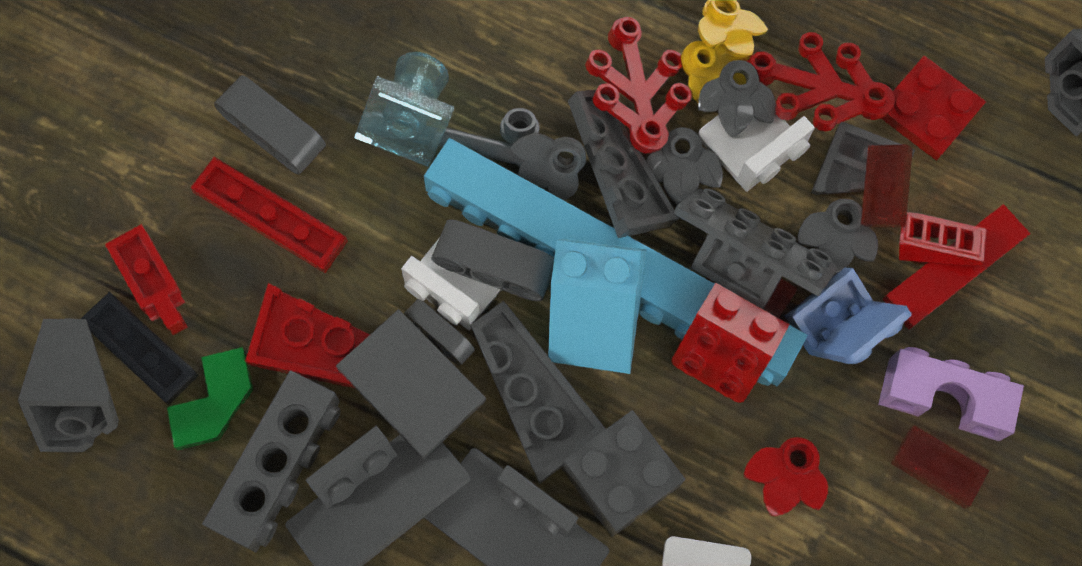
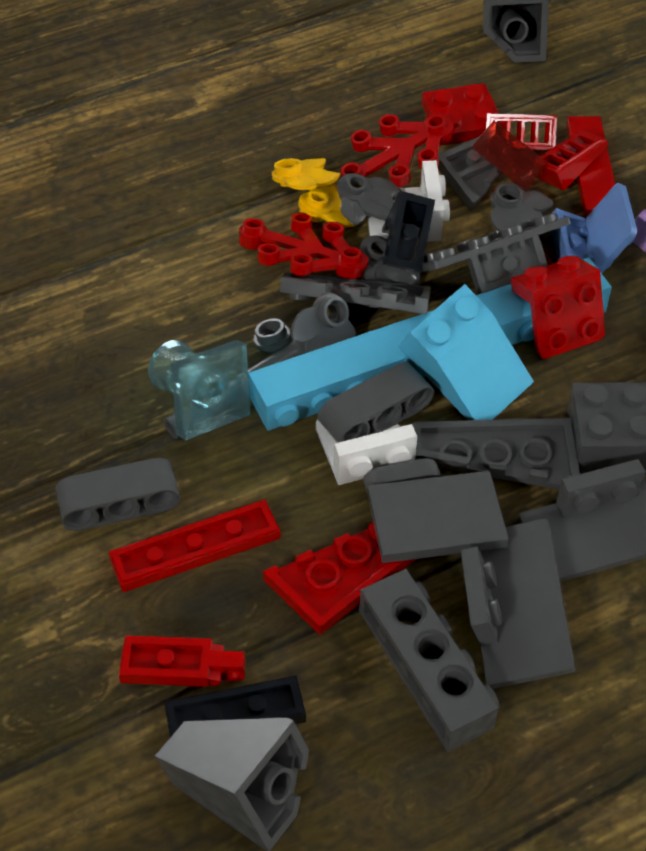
camera: 50 degrees left, 20 degrees down
green tile [167,347,253,450] -> none
none -> black slope [382,191,435,273]
none -> slope [486,113,557,150]

